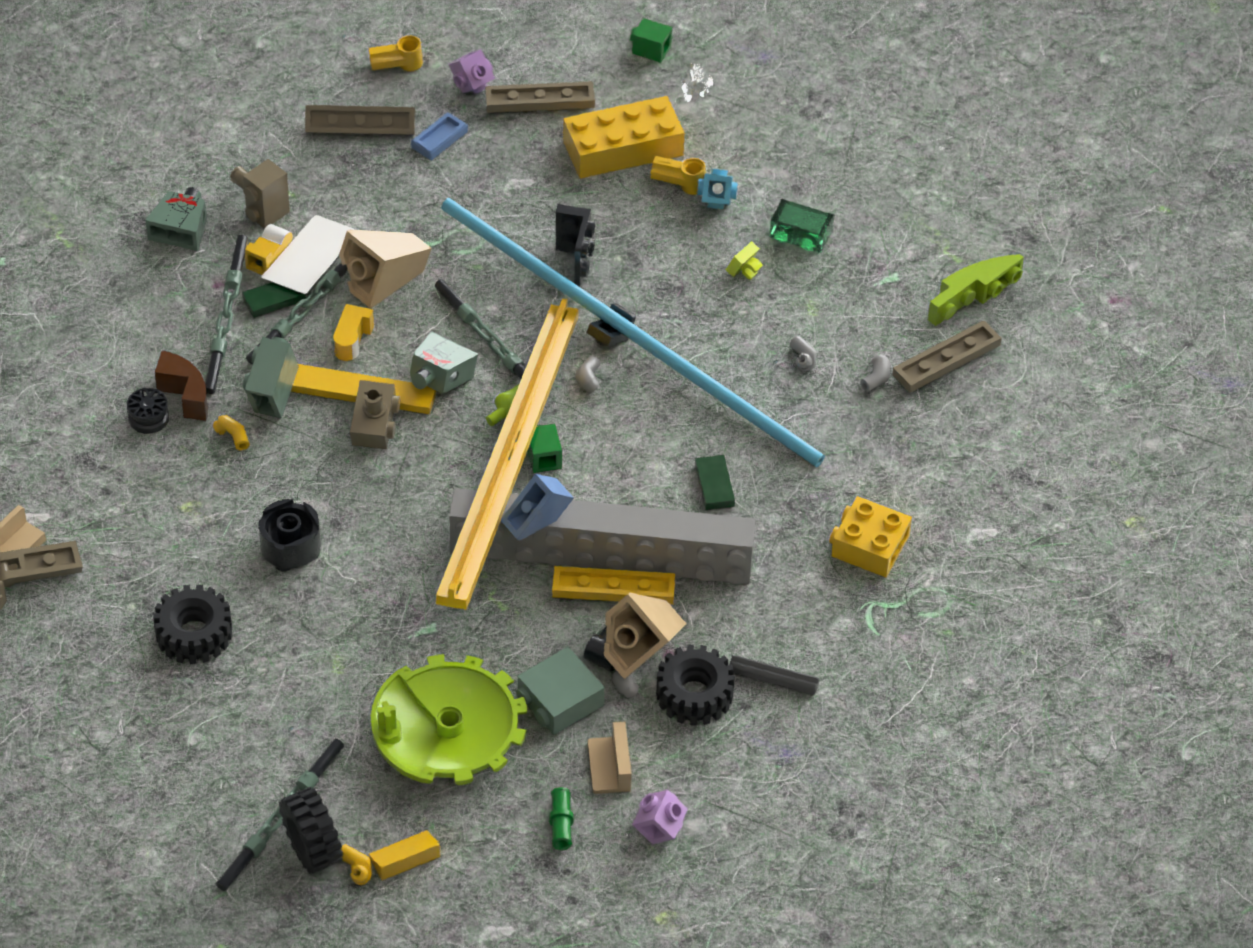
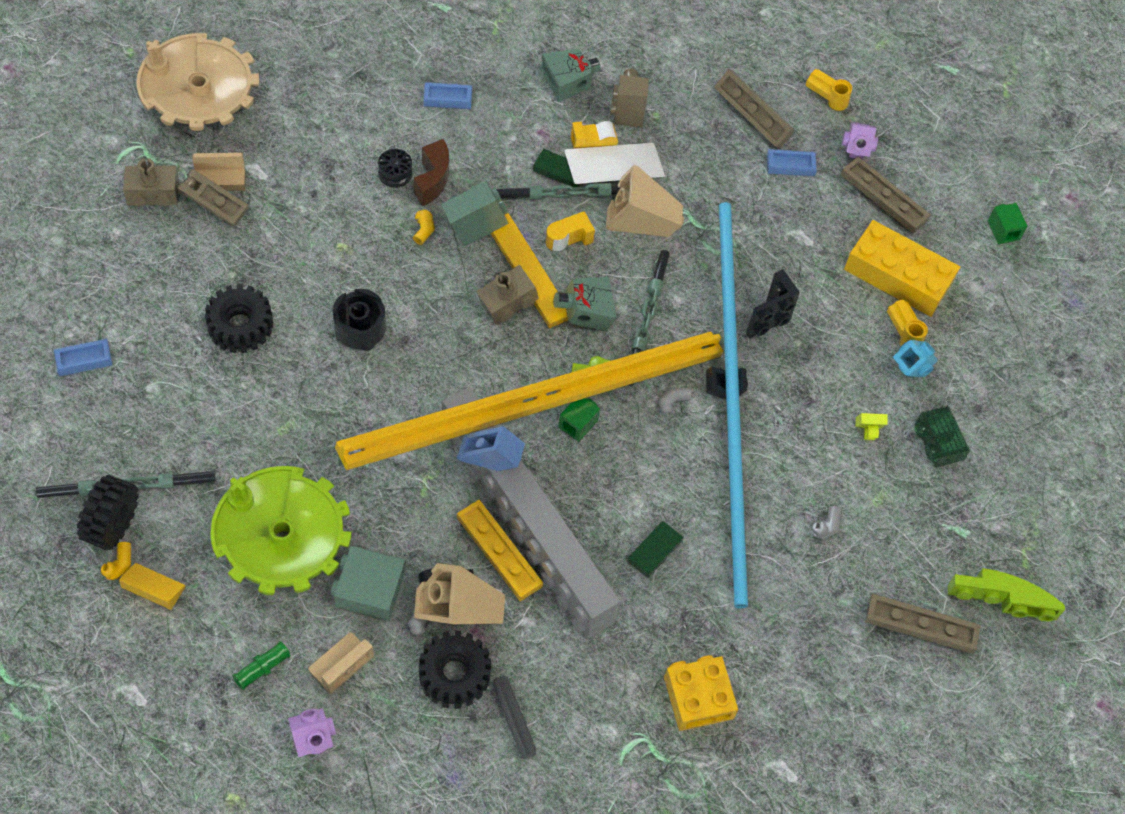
camera: 45 degrees right, 10 degrees up
piece [205,235,248,394] -> none
light grey arm [860,354,891,392] -> none
none -> medium blue tile [54,339,113,376]
none -> medium blue tile [424,82,472,109]

